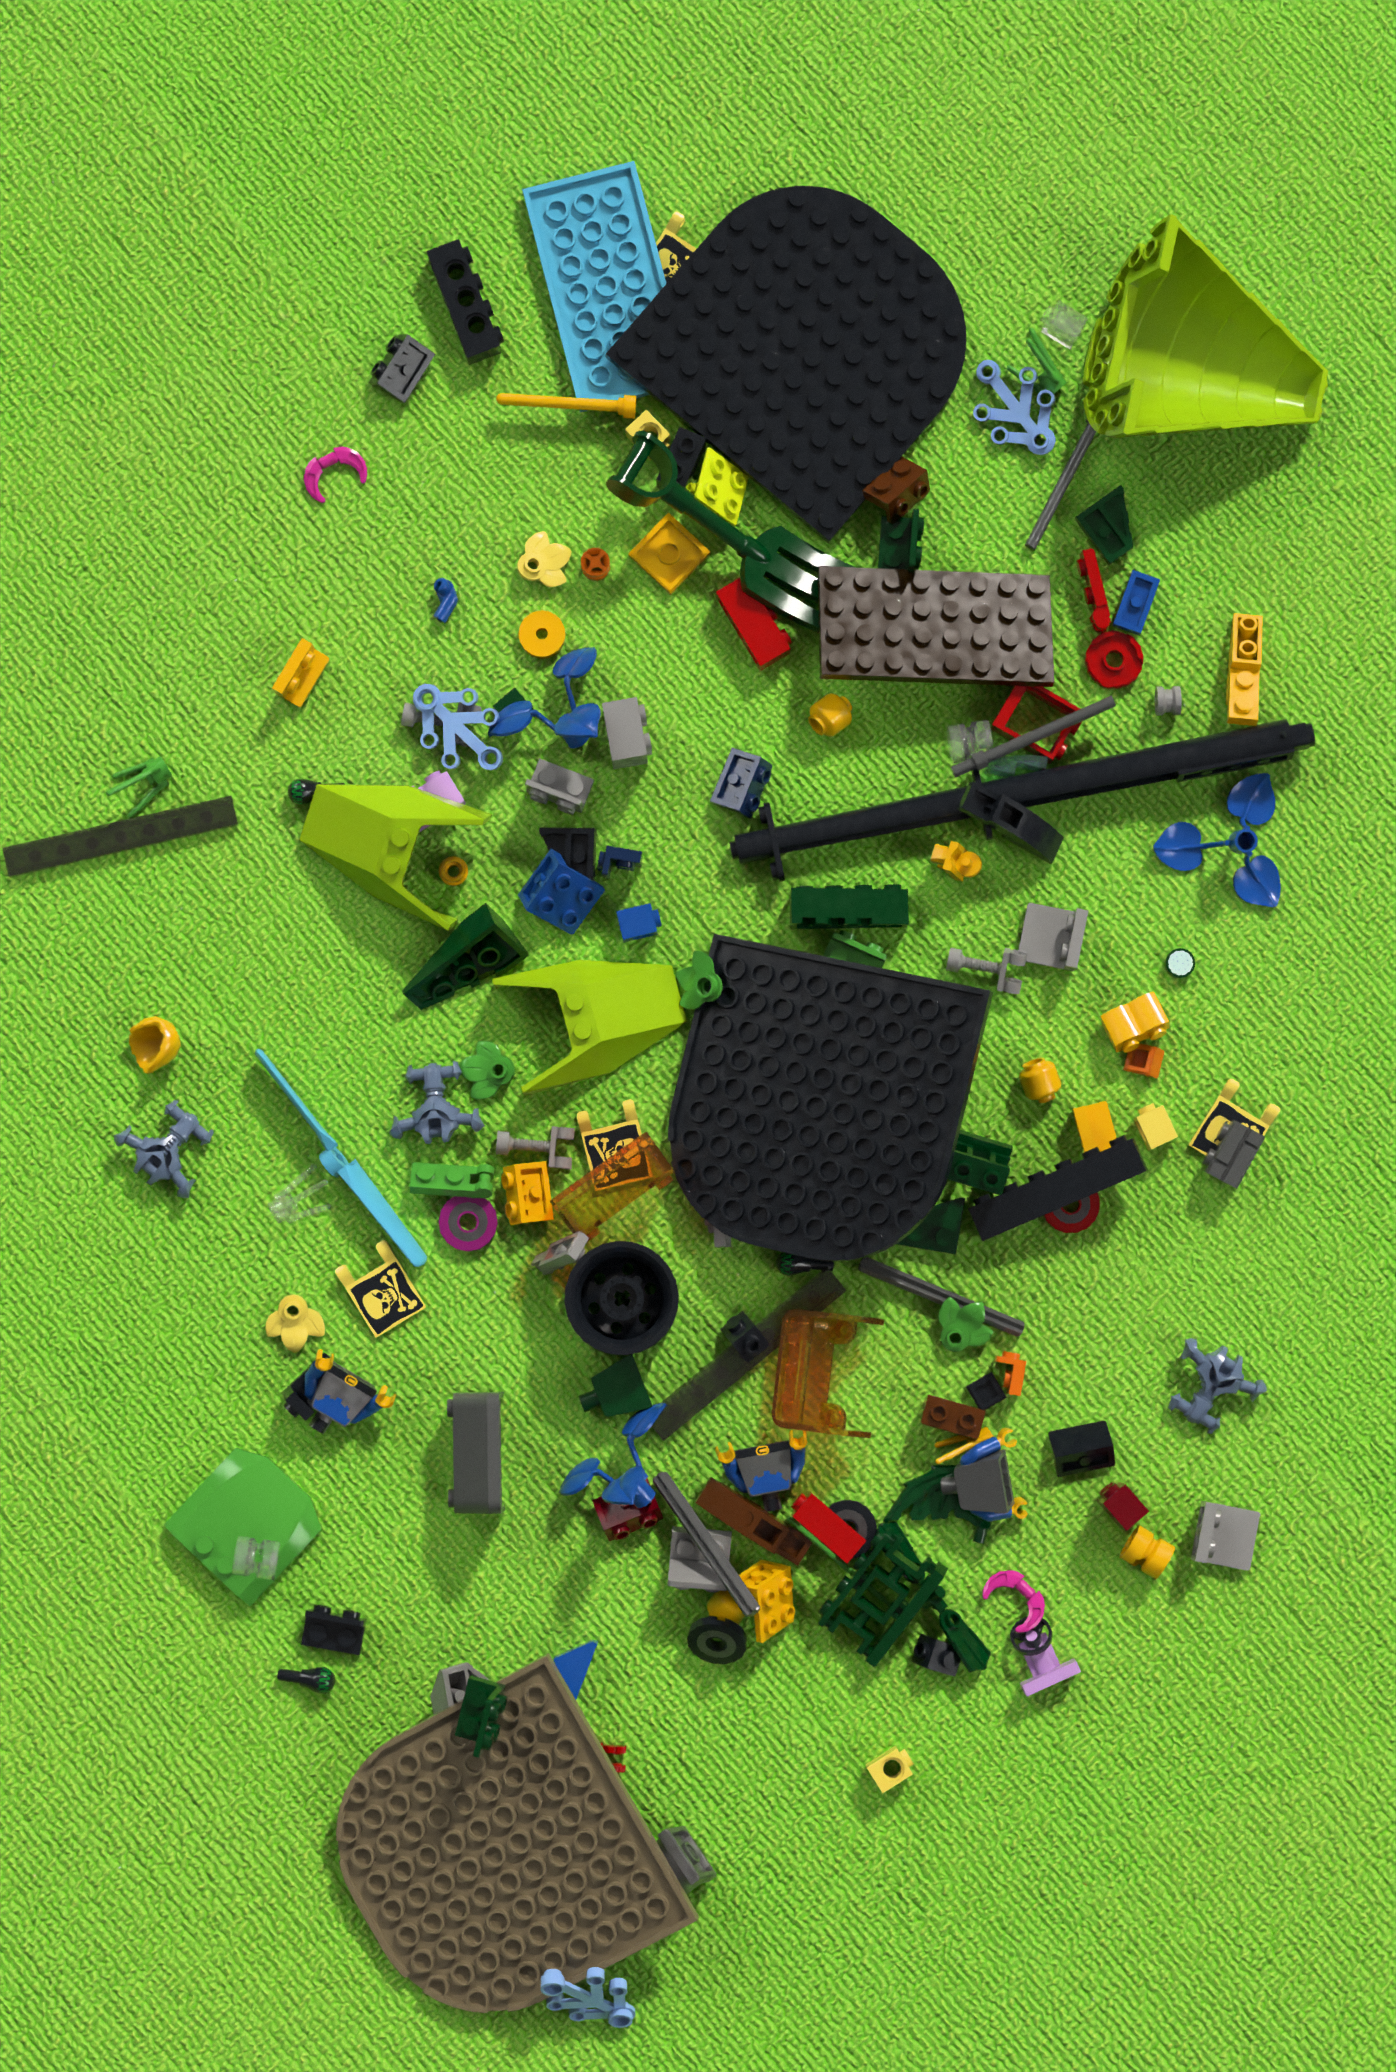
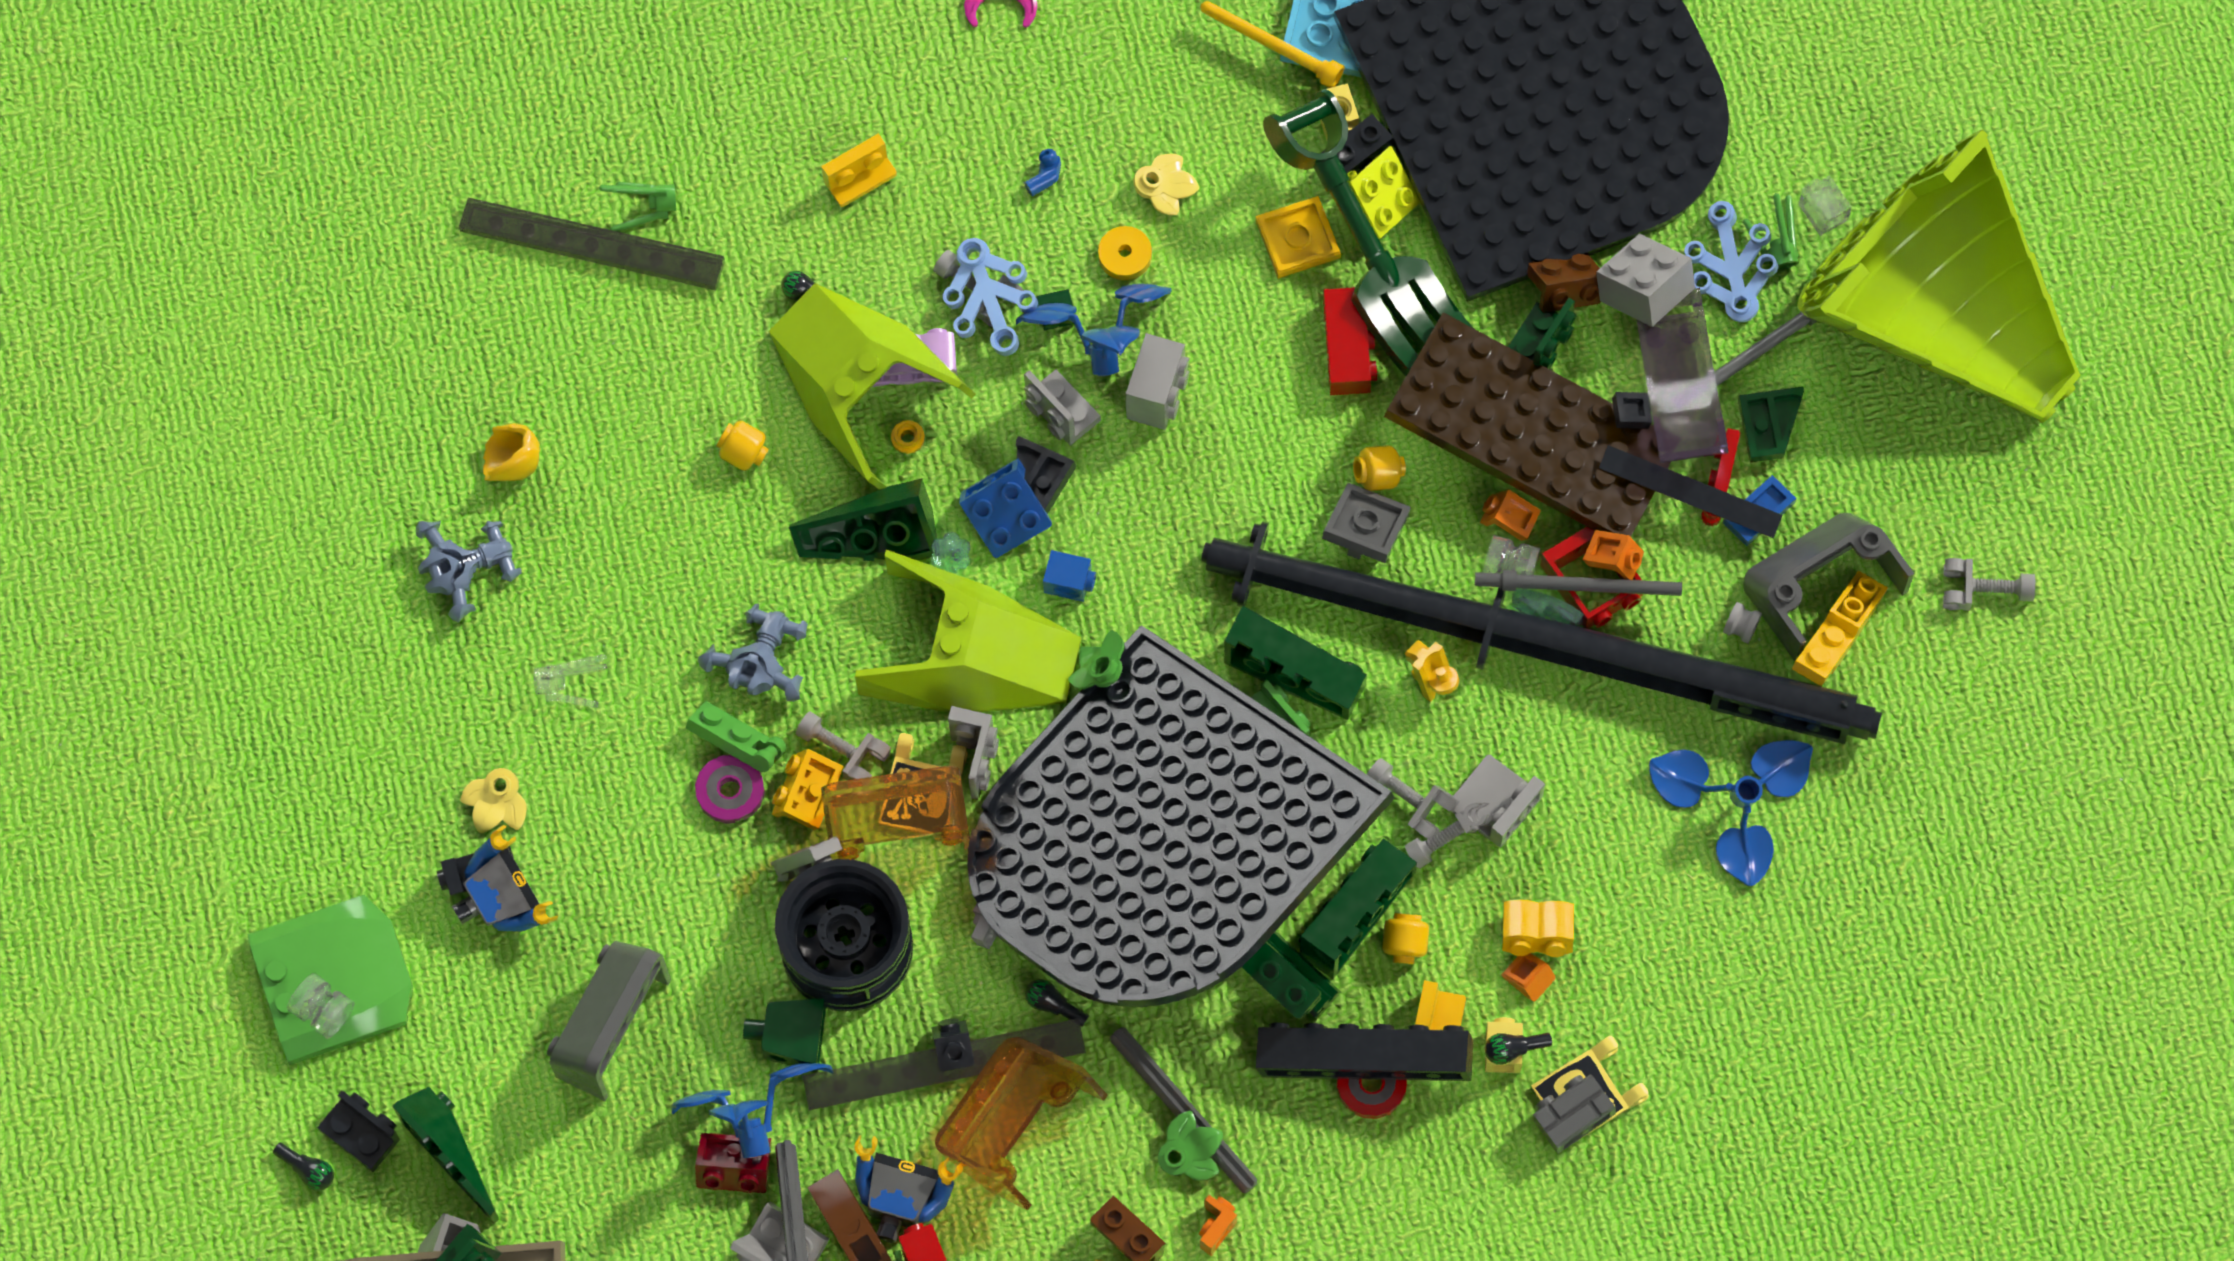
camera: 30 degrees right, 15 degrees down
medium azure piece [255,1049,427,1267] -> none
flag [335,1240,426,1338] -> none
bright green plate [459,1041,515,1099] -> none
orange wheel [581,548,610,581] -> none
dark blue bracket [597,845,643,879] -> none
bracket [710,748,772,819] -> none
dark green wing [897,1198,965,1254] -> none
black slope [957,781,1064,864] -> none
black tile [965,1372,1007,1410] -> none
red tile [1085,630,1144,690] -> none
light aqua tile [1165,948,1195,978] -> none
none -> dark green wedge [392,1087,499,1224]
none -> yellow head [716,421,769,471]
none -> clear light blue plant [931,532,970,574]
none -> light grey bracket [948,706,999,800]
none -> dark green wedge [1298,838,1417,979]
none -> dark grey hinge [1322,483,1411,563]
none -> light grey bar [1405,803,1495,869]
none -> orange bracket [1480,489,1541,541]
none -> black piece [1484,1033,1552,1065]
none -> orange bracket [1583,530,1644,580]
none -> light grey brick [1596,233,1695,327]
none -> black sticker [1599,445,1782,538]
none -> black plate [1612,392,1653,429]
none -> windscreen [1636,287,1729,463]
none -> dark grey windscreen [1743,513,1915,661]
none -> light grey bar [1943,558,2035,611]

